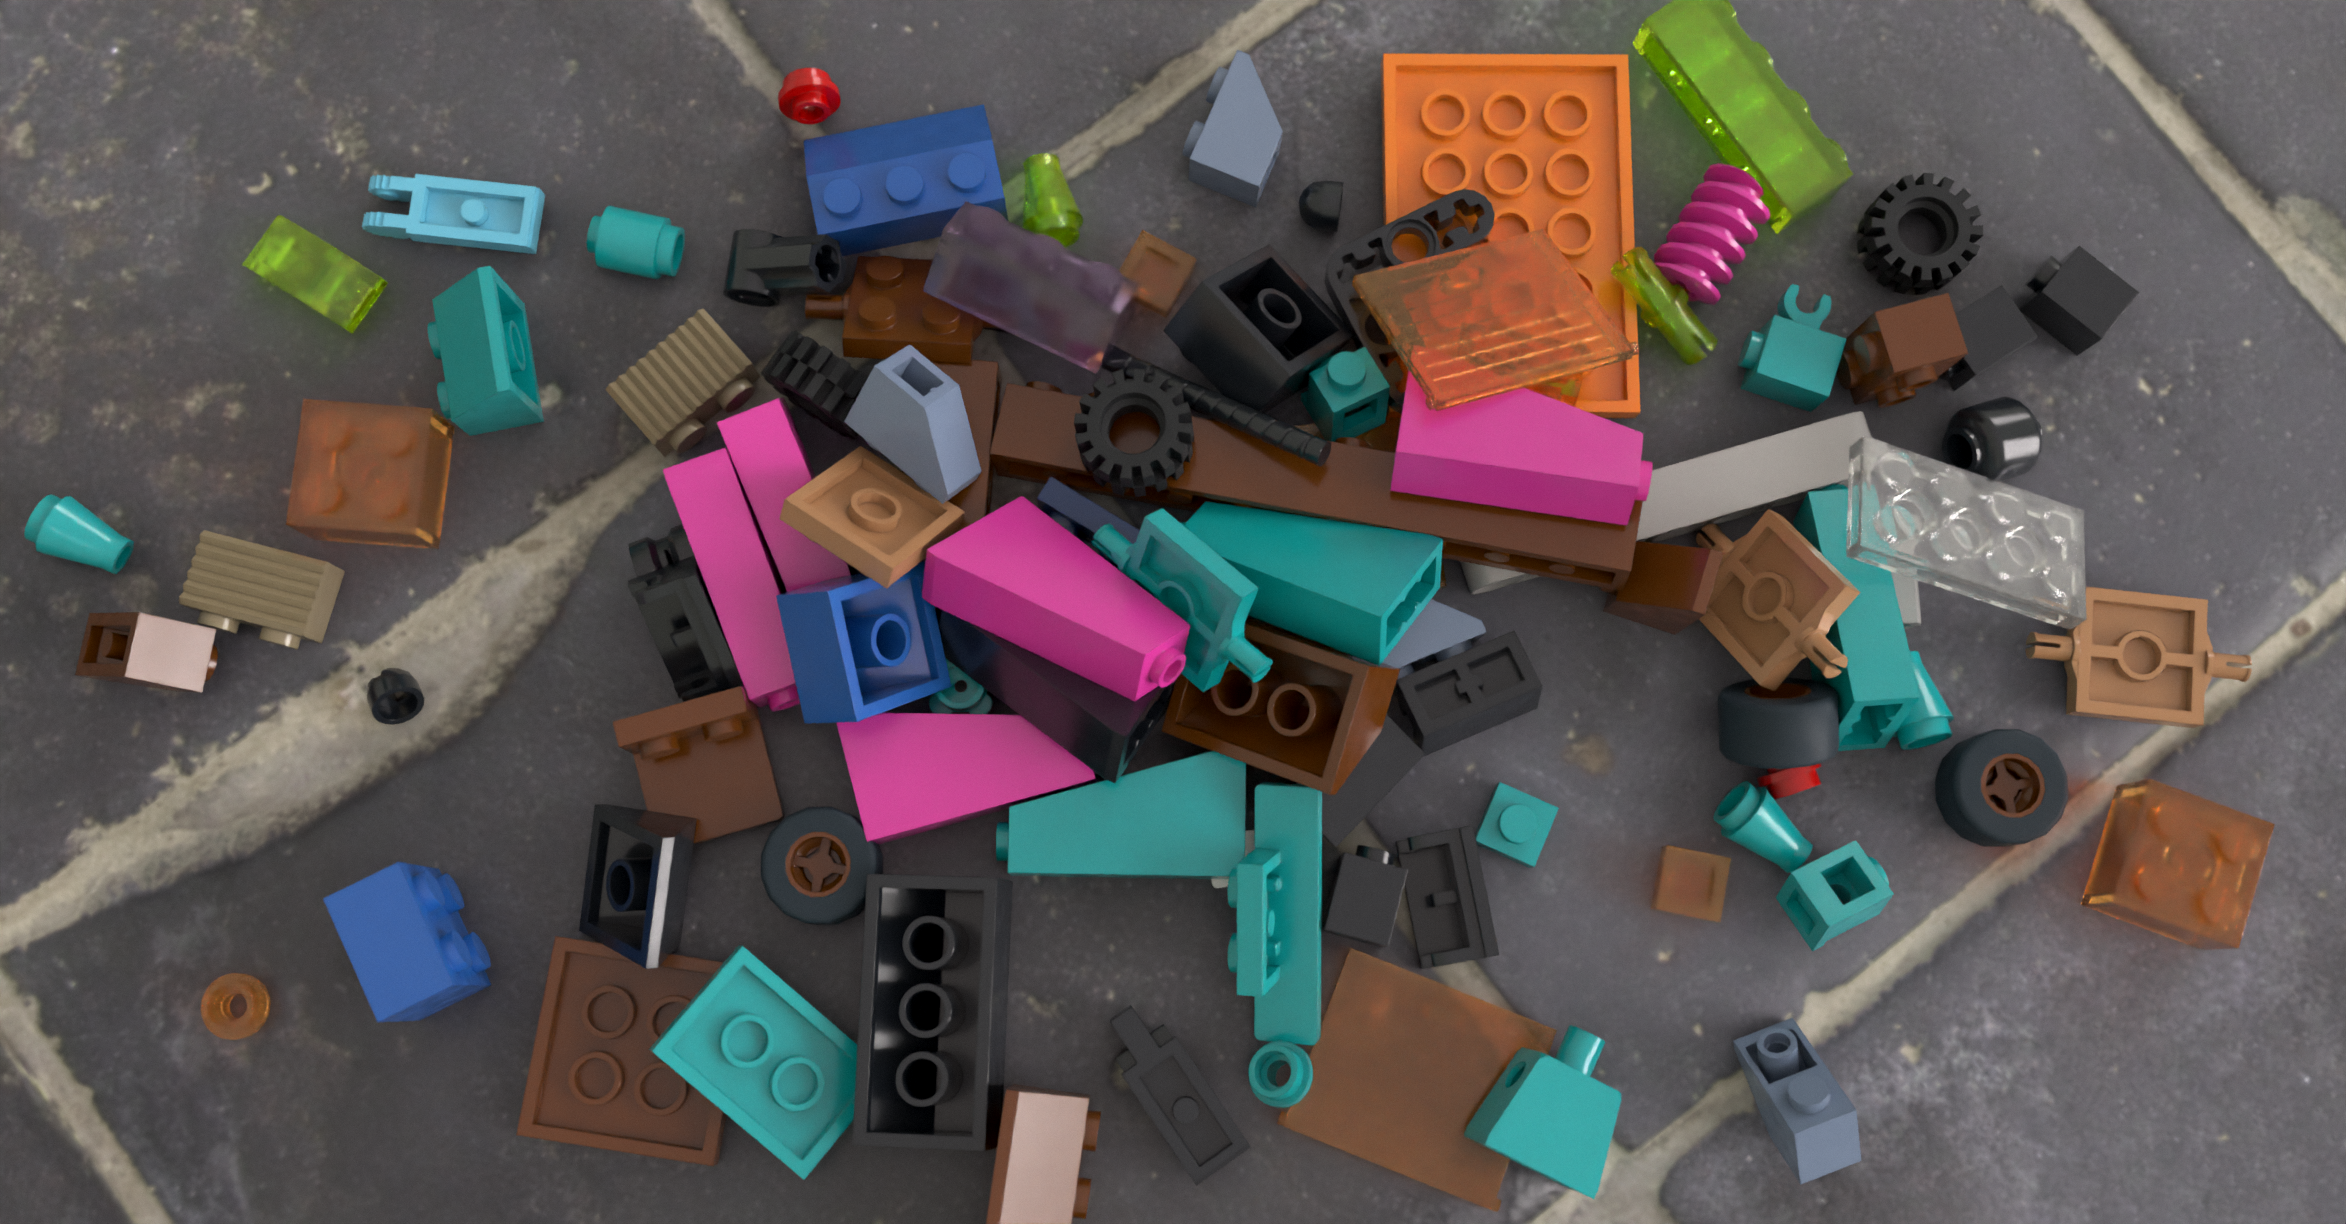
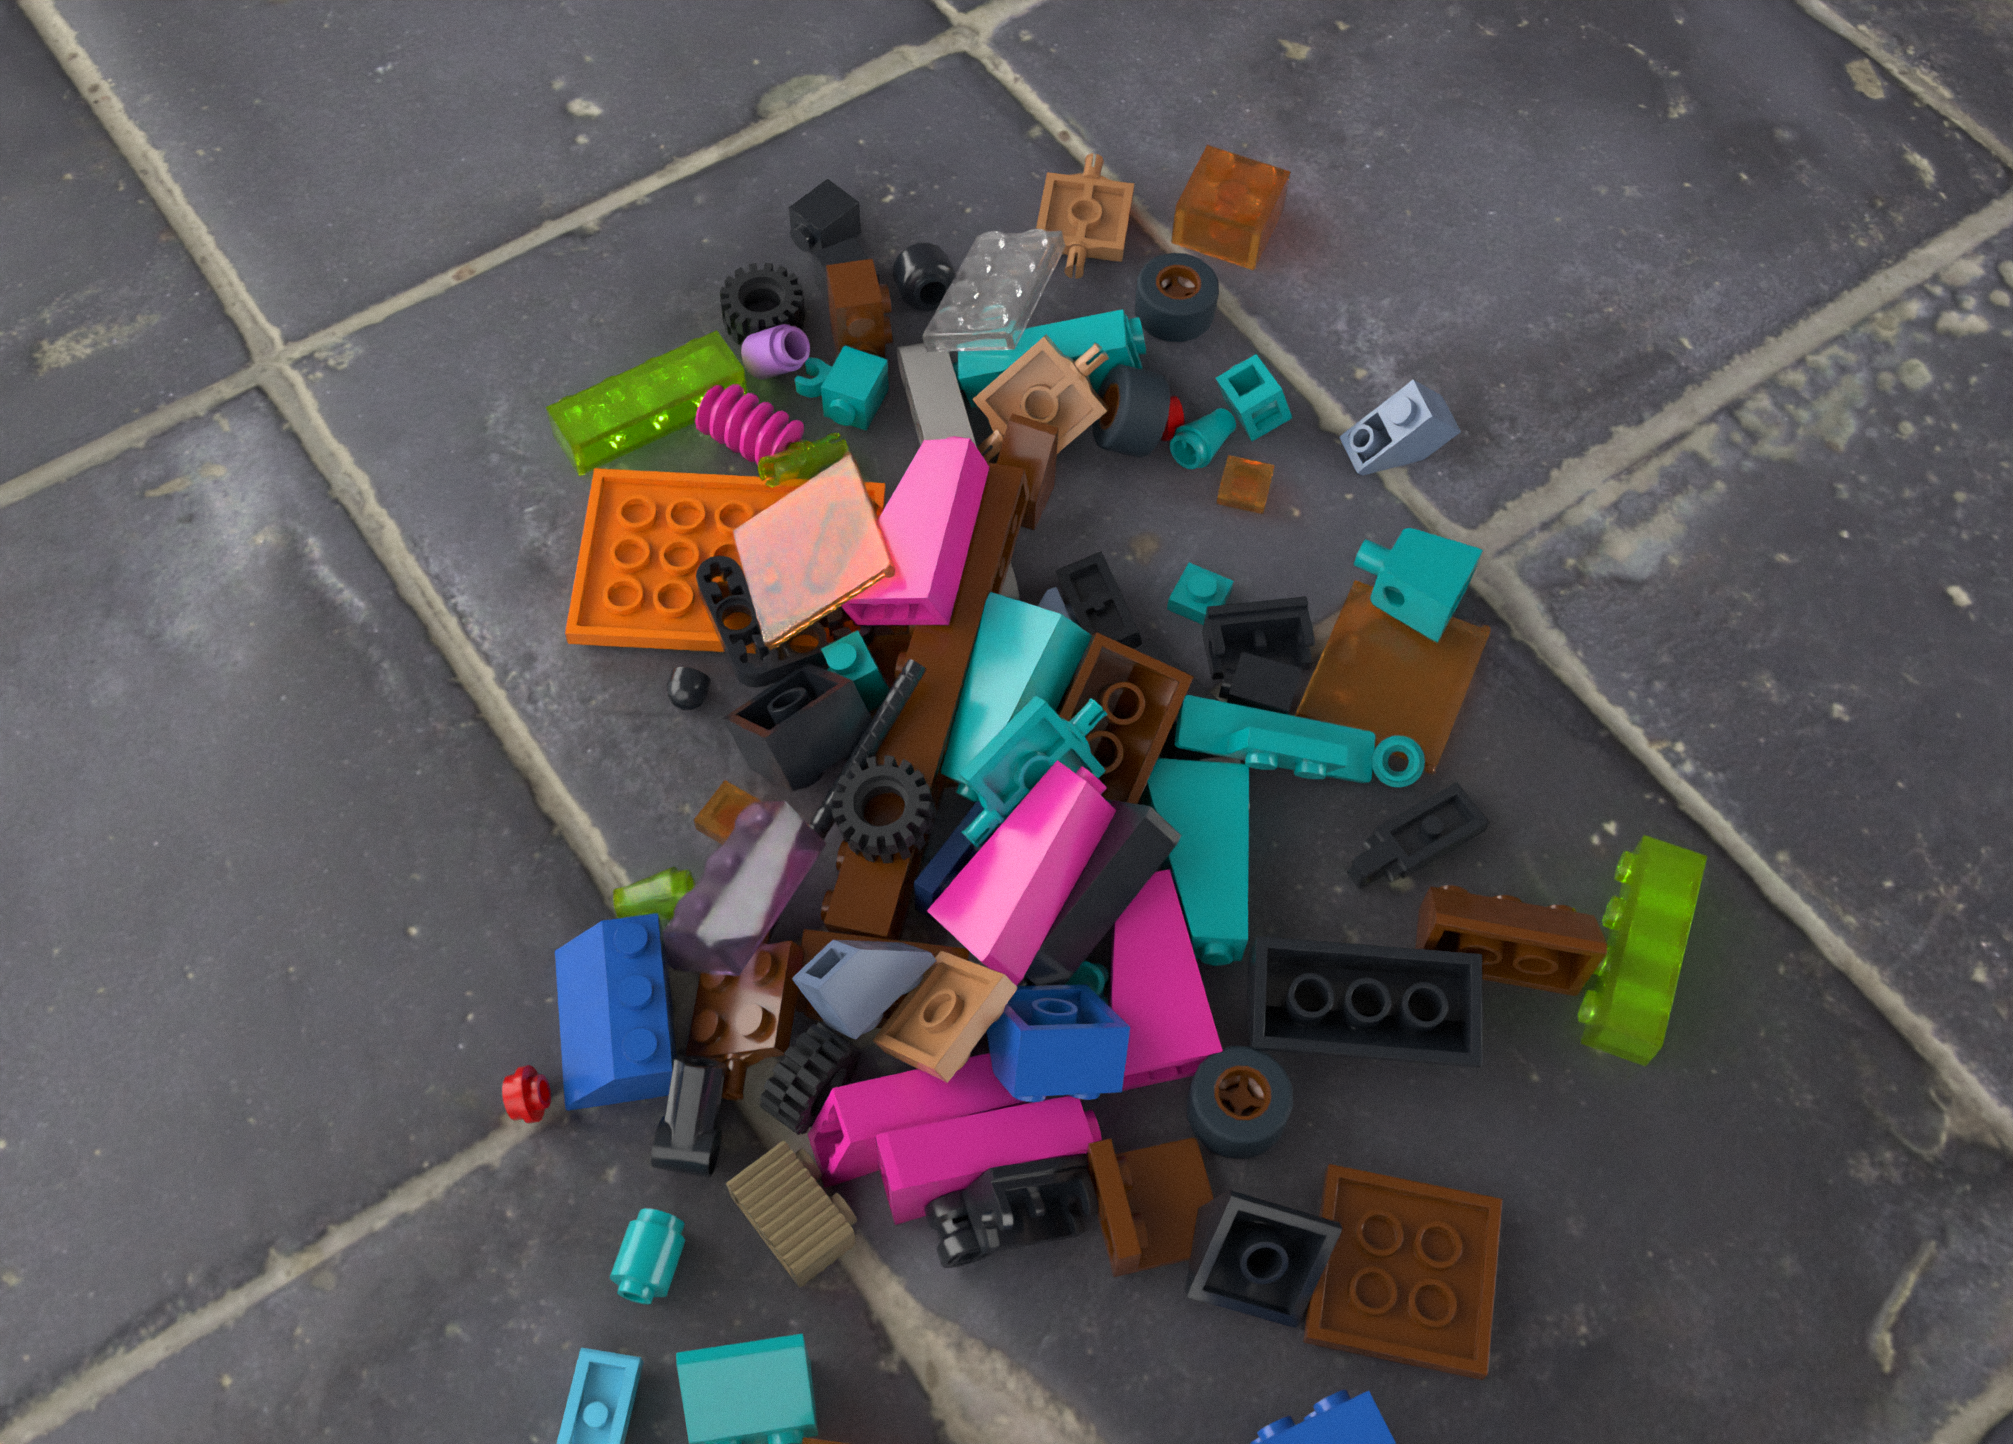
camera: 85 degrees left, 20 degrees down
teal plate [649,945,858,1180] -> none
sand blue slope [1182,50,1283,207] -> none
none -> medium lavender brick [741,324,810,380]

